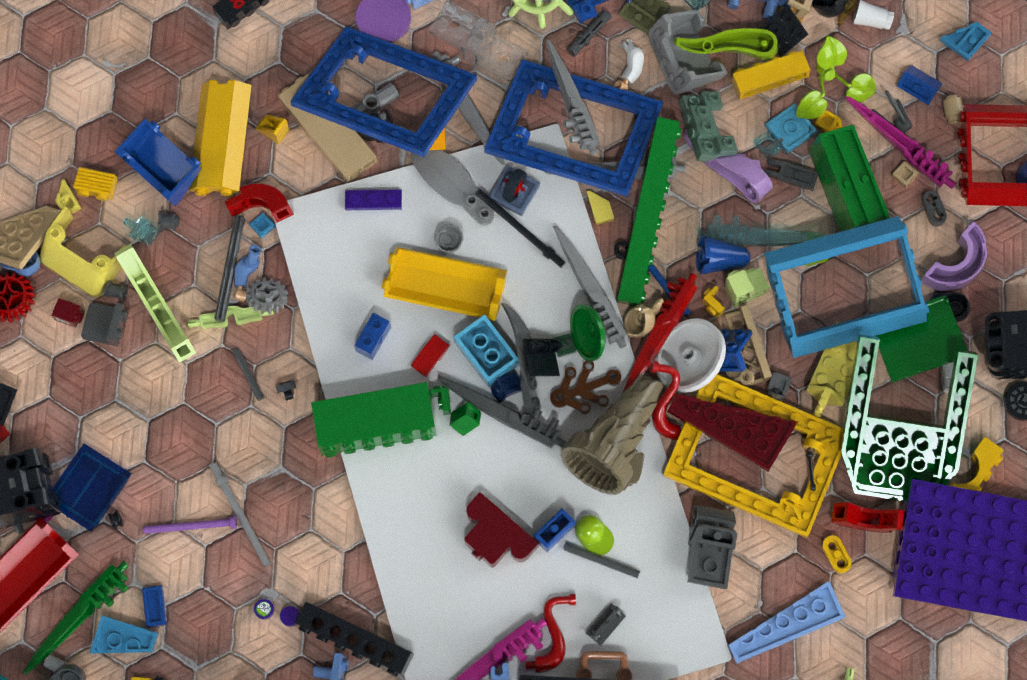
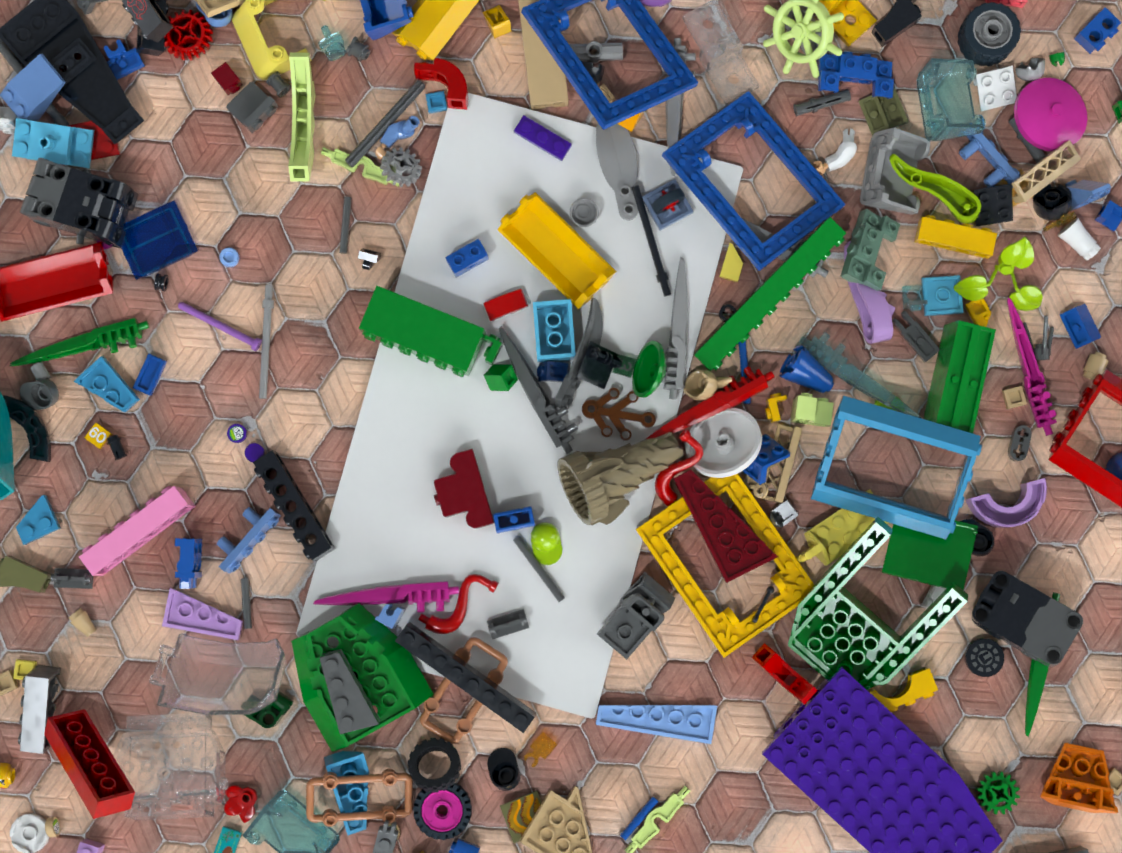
camera: 30 degrees right, 10 degrees up
light grey piece [546,39,599,155] -> none
yellow plate [822,535,852,574] -> none
none -> light blue tile [219,248,240,267]

